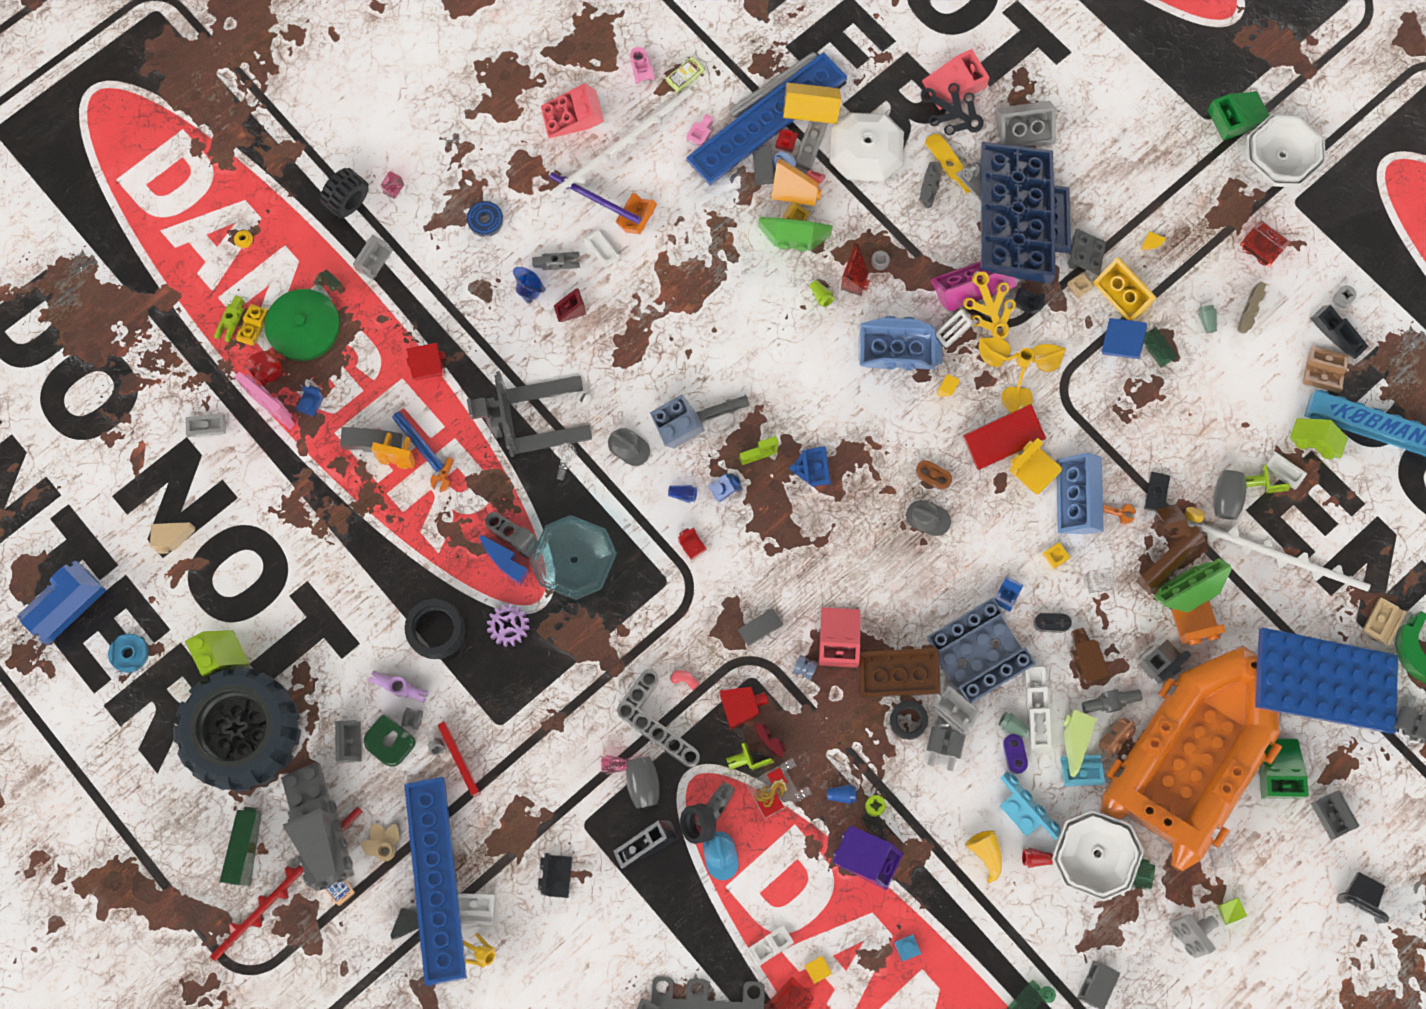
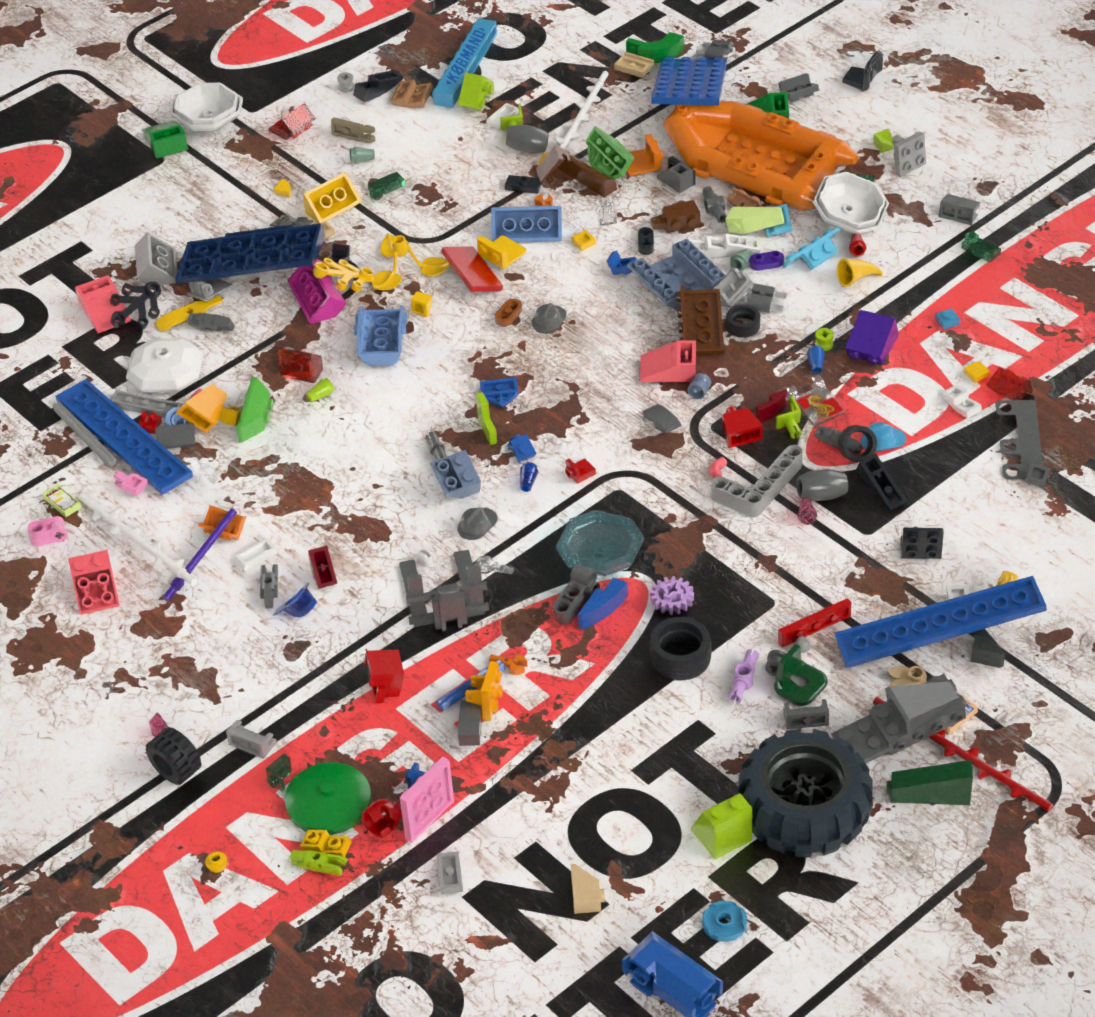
camera: 90 degrees left, 30 degrees down
dark blue tile [467,201,503,237] -> none
yellow slope [783,82,841,124] -> none
white tile [935,309,975,348] -> none
blue tile [1102,318,1147,359] -> none

